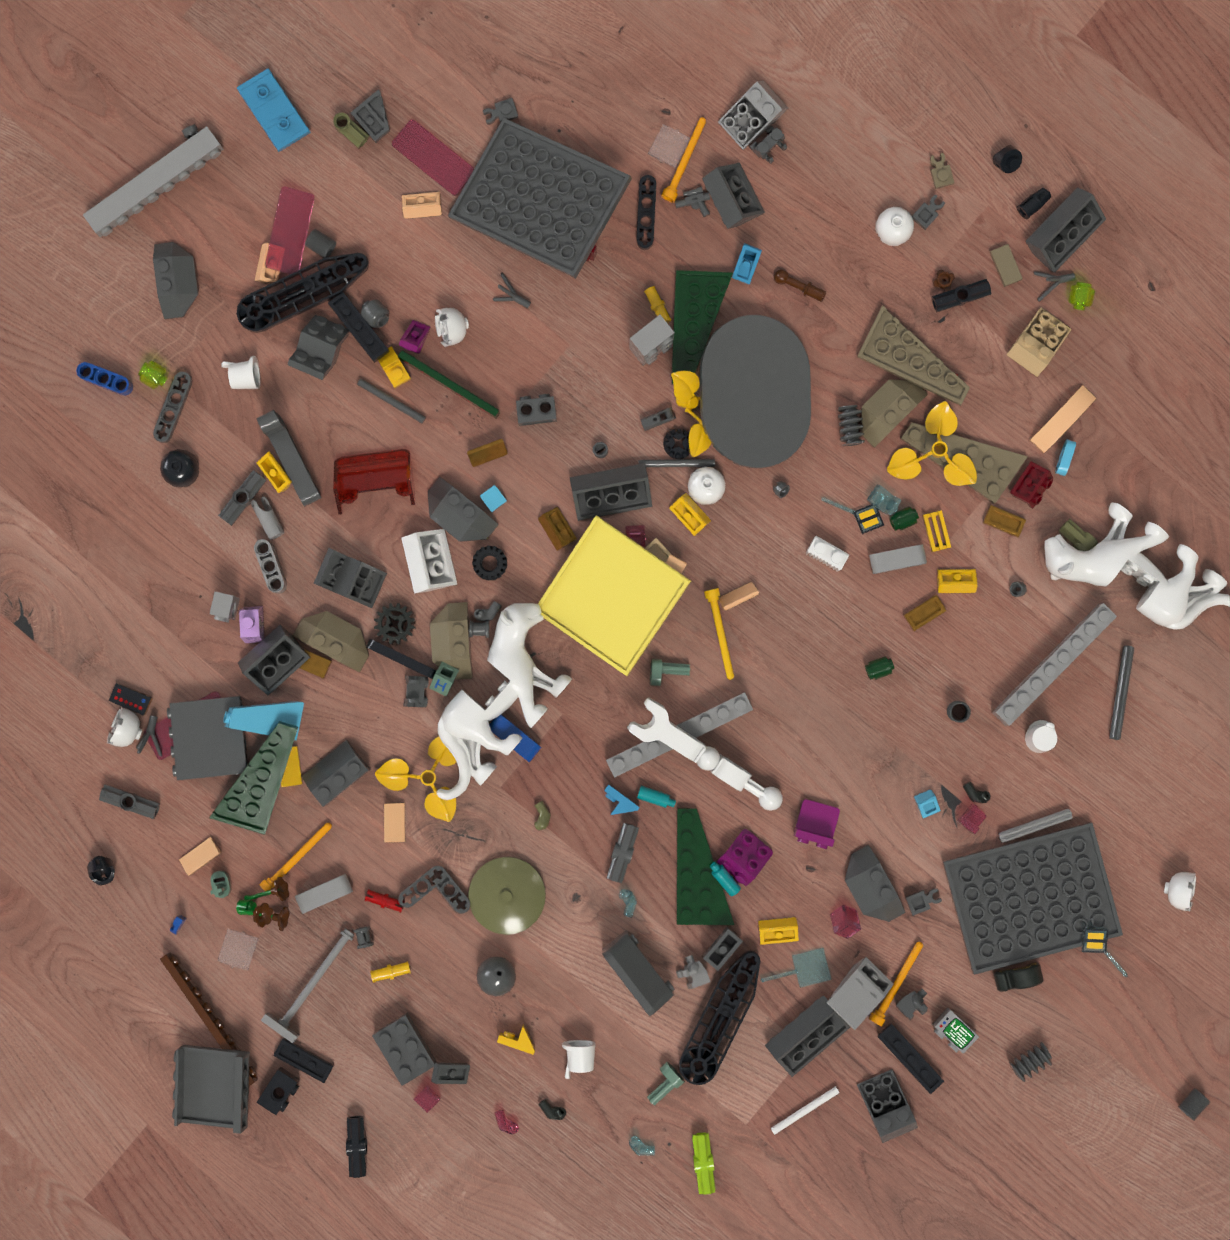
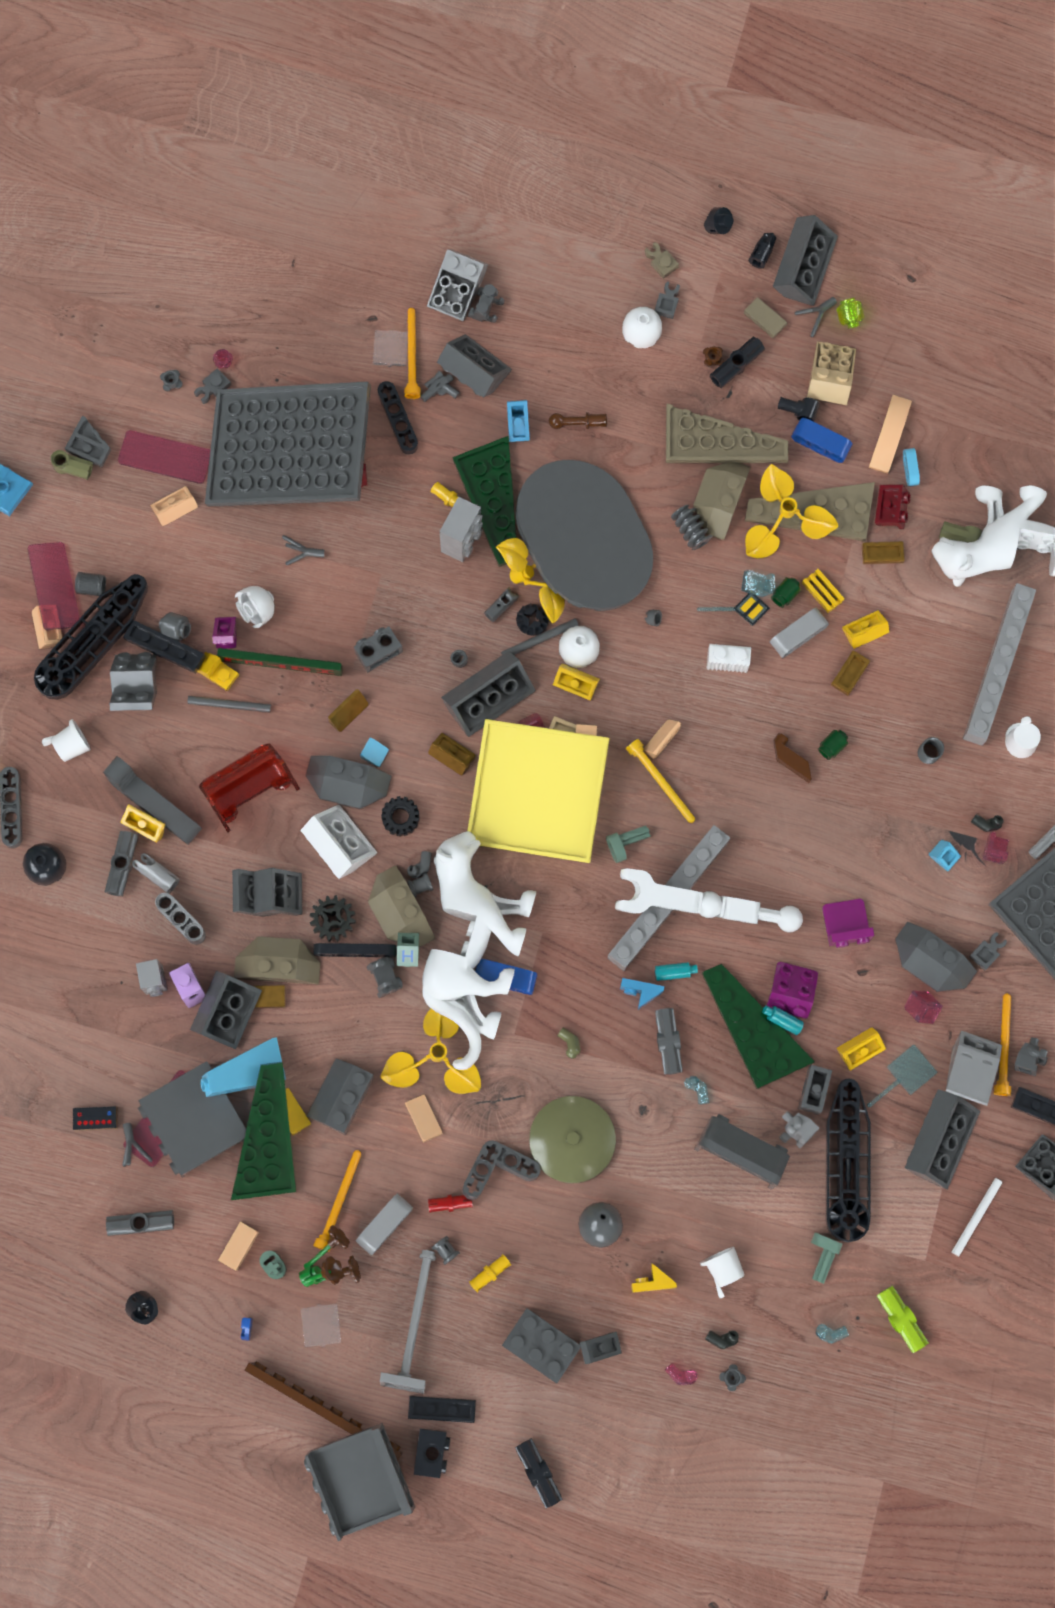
camera: 25 degrees left, 10 degrees down
white cylinder [107,707,142,747] -> none
clear pink slope [413,1085,441,1113] -> none
dark grey hinge [1010,581,1027,597] -> none
none -> dark grey plate [160,370,183,391]
none -> clear pink plate [213,349,233,368]
none -> dark grey plate [719,1364,746,1391]
none -> reddish brown piece [773,733,812,783]
none -> black pin [778,397,820,422]
none -> blue beam [791,418,853,463]

